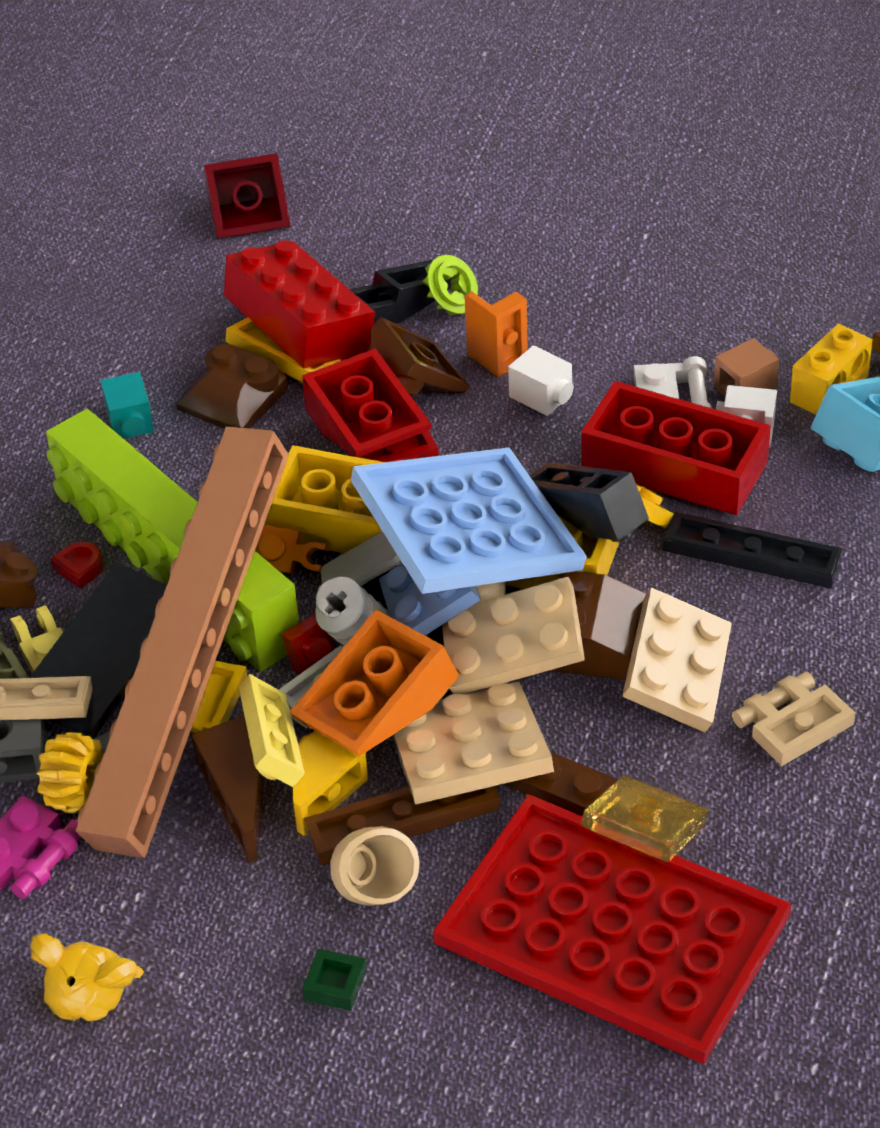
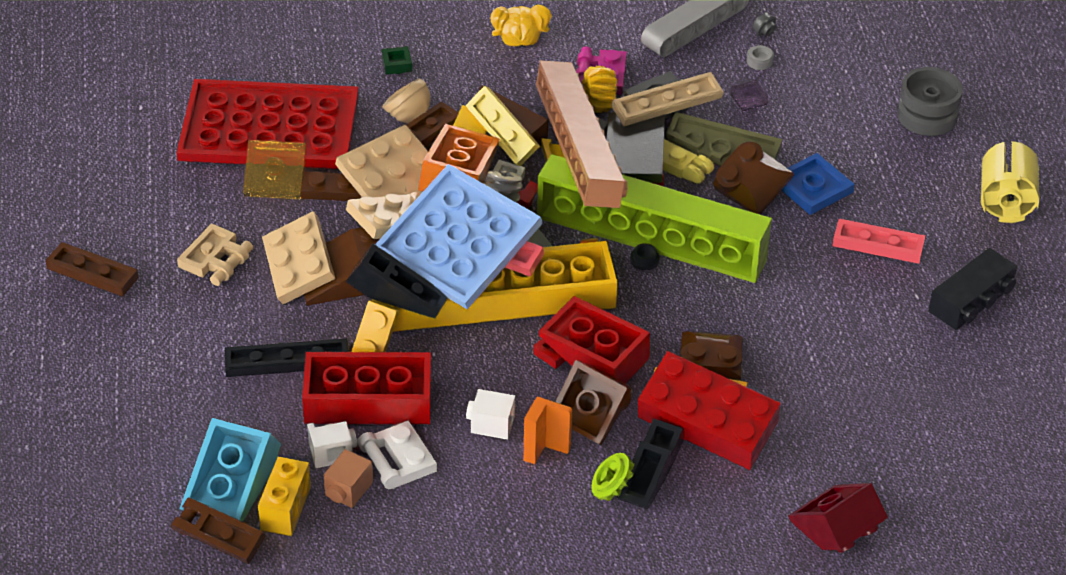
camera: 150 degrees right, 0 degrees up
teal brick [100,372,154,439] -> none

